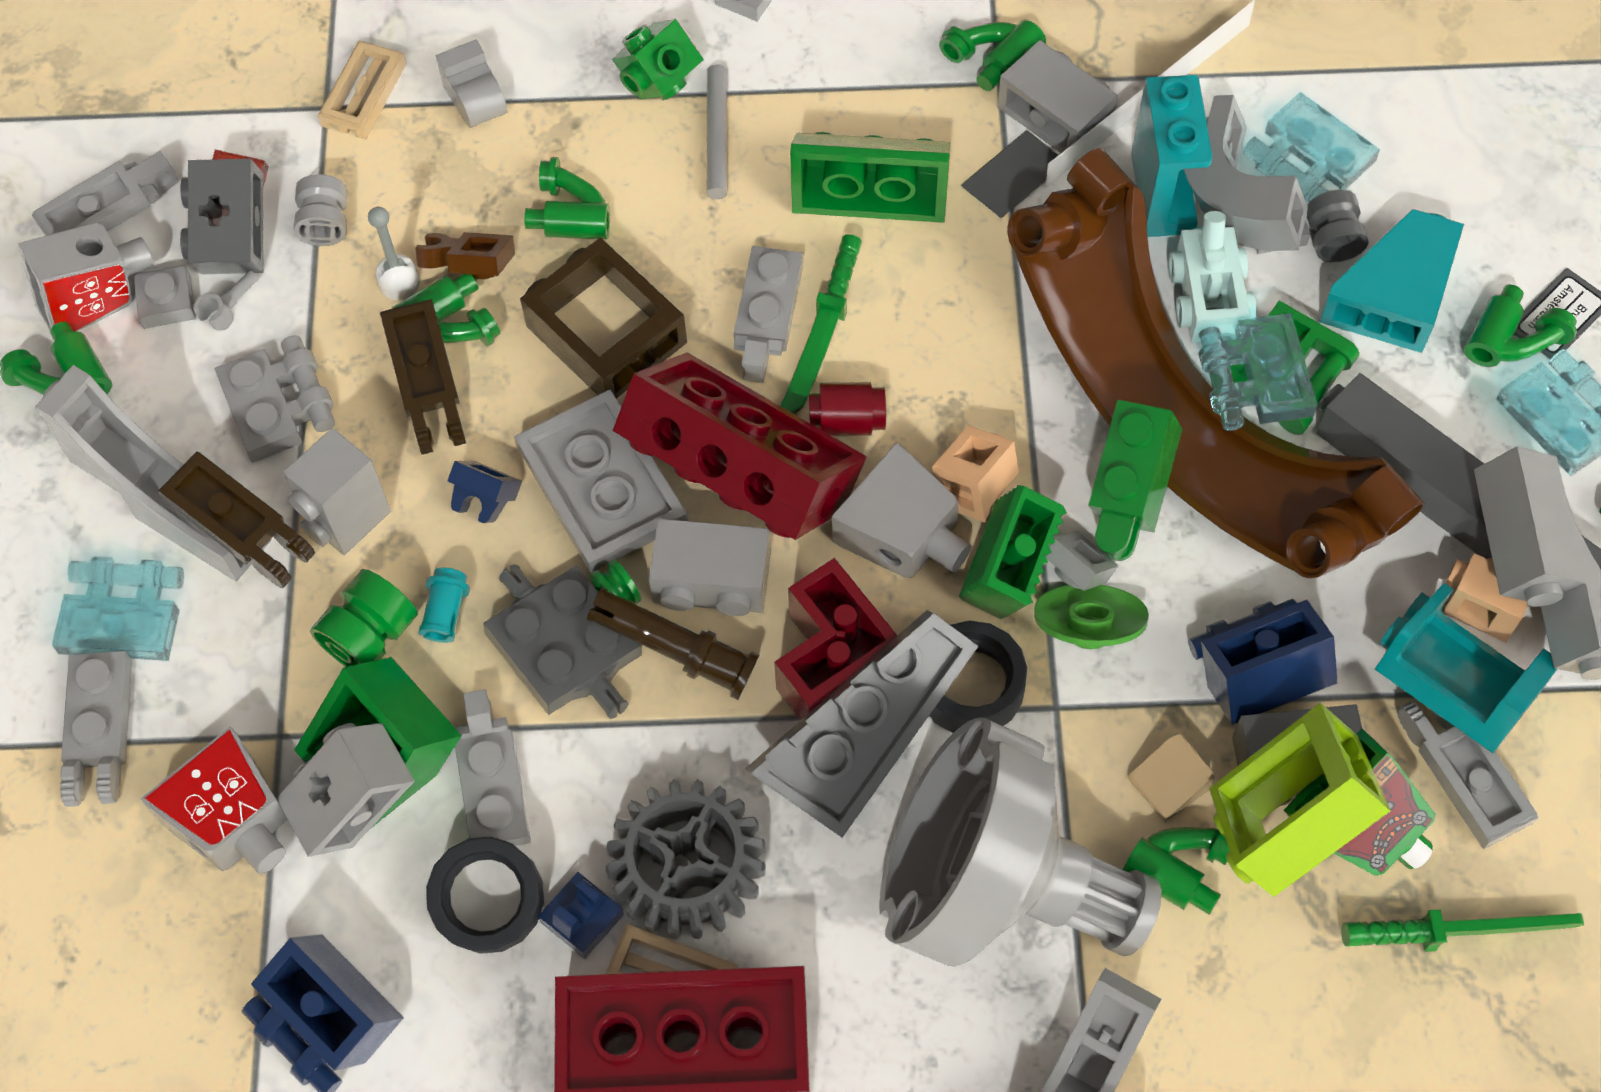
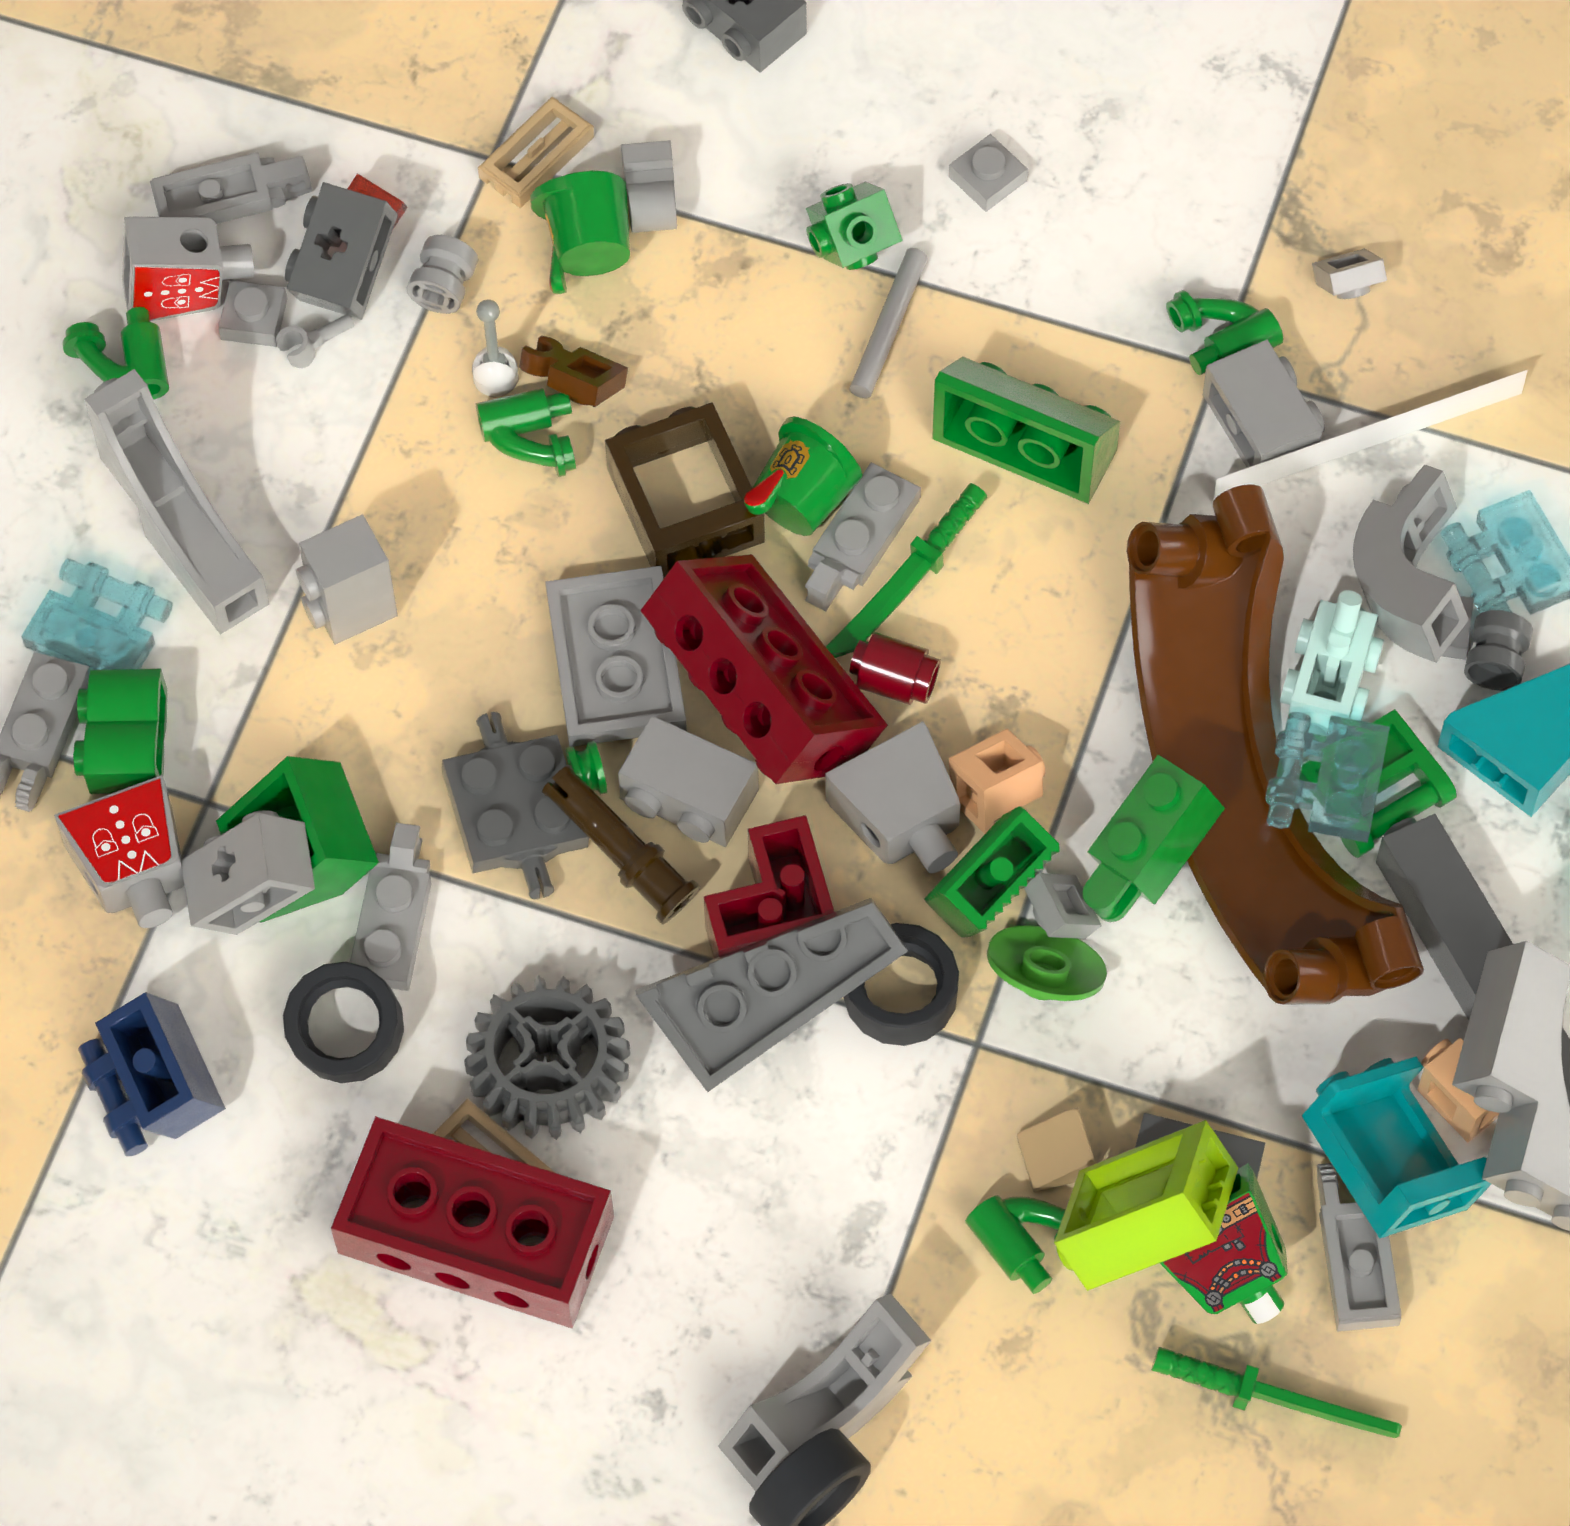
camera: 20 degrees right, 0 degrees up
dark brown hinge [158,451,315,588] -> none
light grey plate [214,336,335,463] -> none
green wheel [310,569,418,667] -> none
dark brown hinge [380,299,466,455] -> none
teal pin [419,567,470,643] -> none
dark blue tile [447,461,522,523] -> none
green plant [524,157,610,239] -> none
dark blue tile [538,872,624,959] -> none
light grey piece [879,718,1162,967] -> none
dark grey sticker [961,130,1058,218] -> none
teal panel [1131,75,1213,237] -> none
dark blue brick [1188,599,1338,725] -> none
none -> green brick [73,668,167,794]
none -> green hat [530,170,630,294]
none -> green hat [744,416,863,536]

